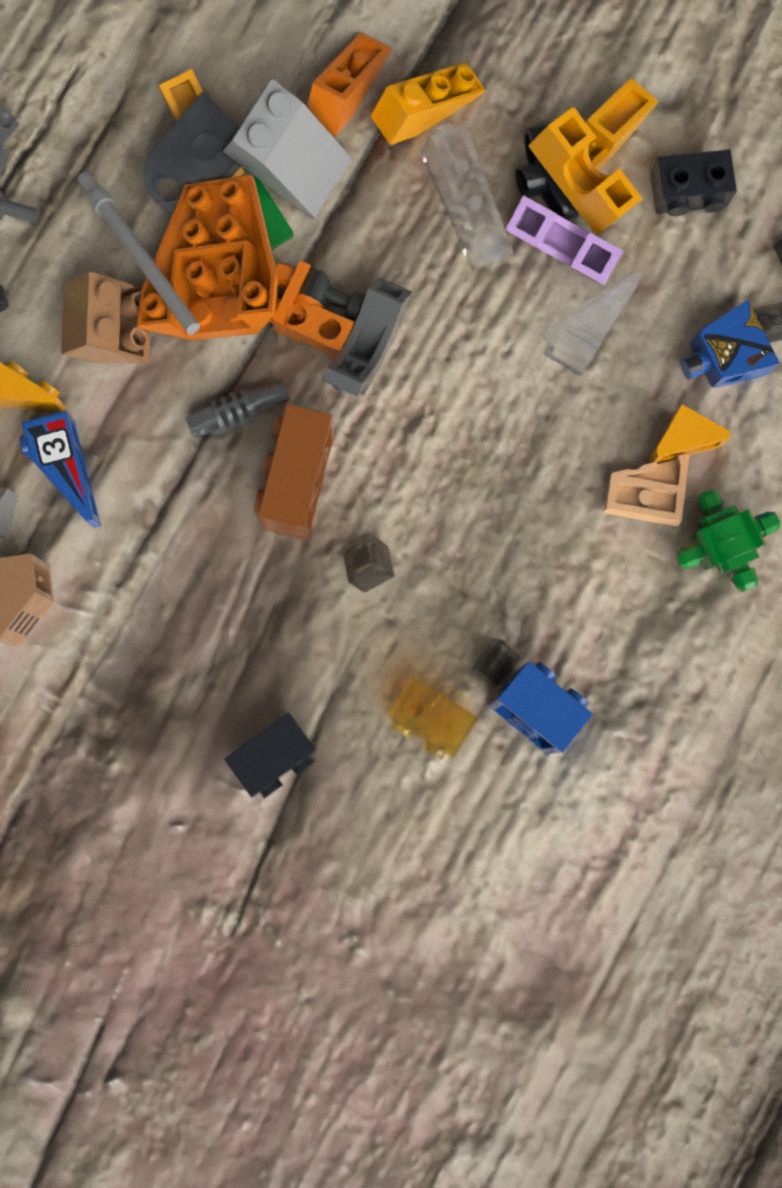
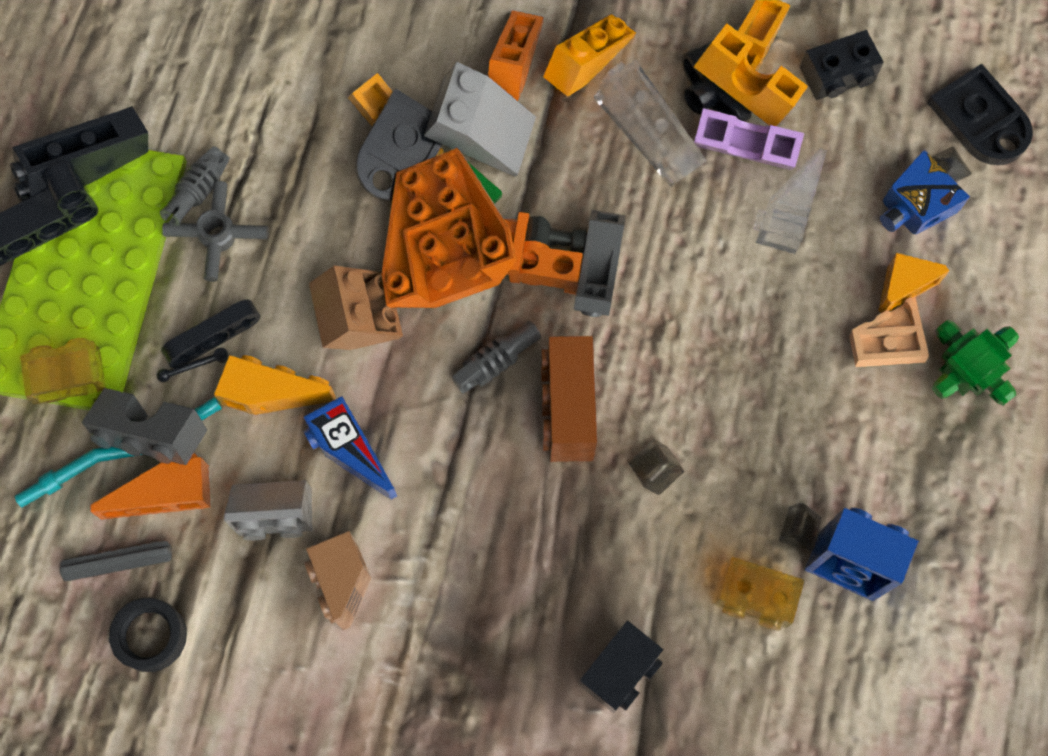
camera: 10 degrees left, 10 degrees down
light grey bar [78,172,200,334] -> none

